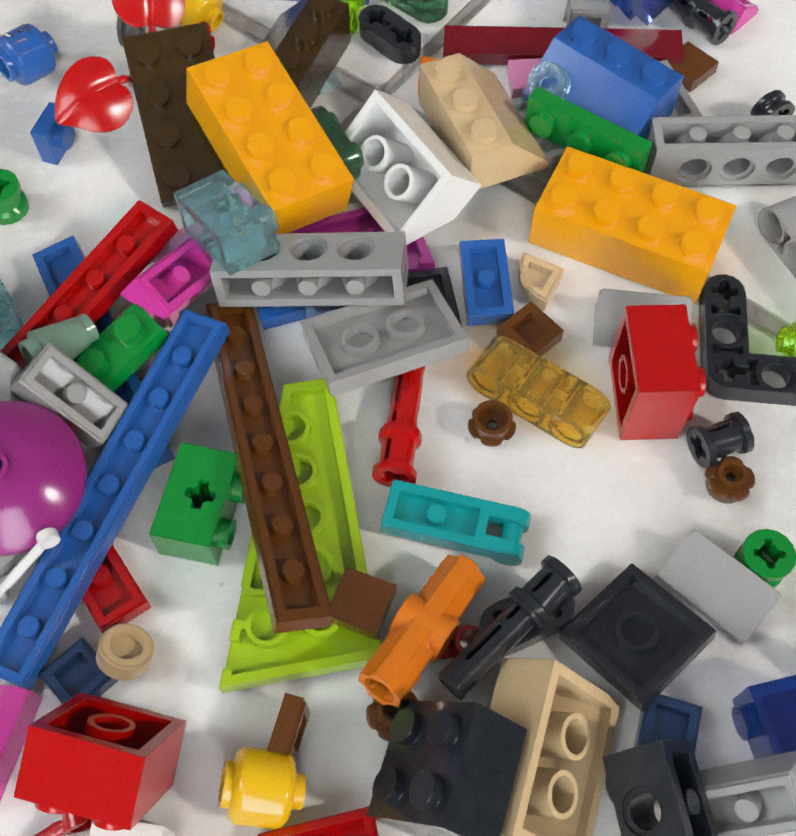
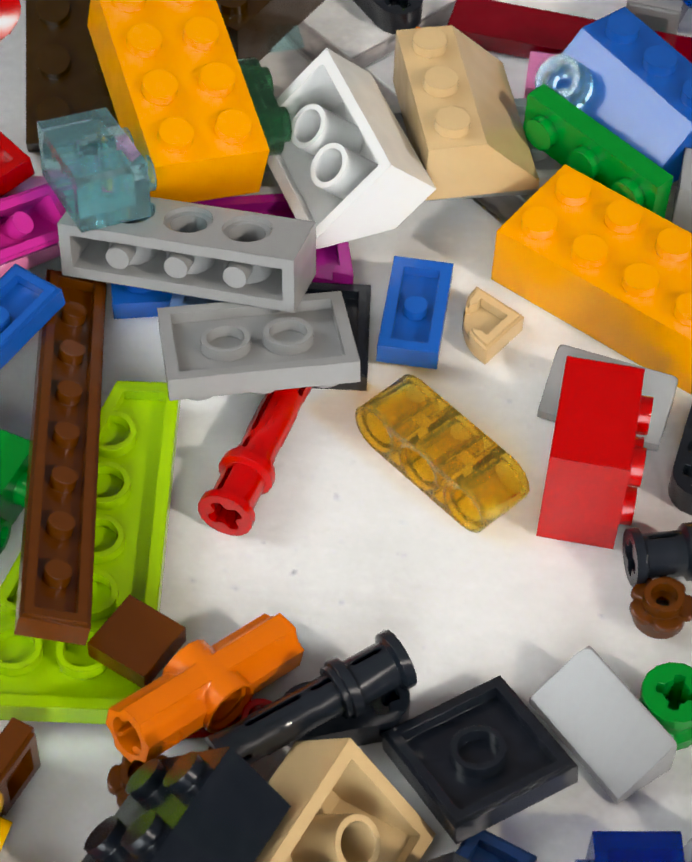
camera: 10 degrees right, 10 degrees down
teal plate [381,479,531,566] -> none
reddish brown plate [468,400,516,447] -> none
reddish brown plate [496,301,564,367] -> none

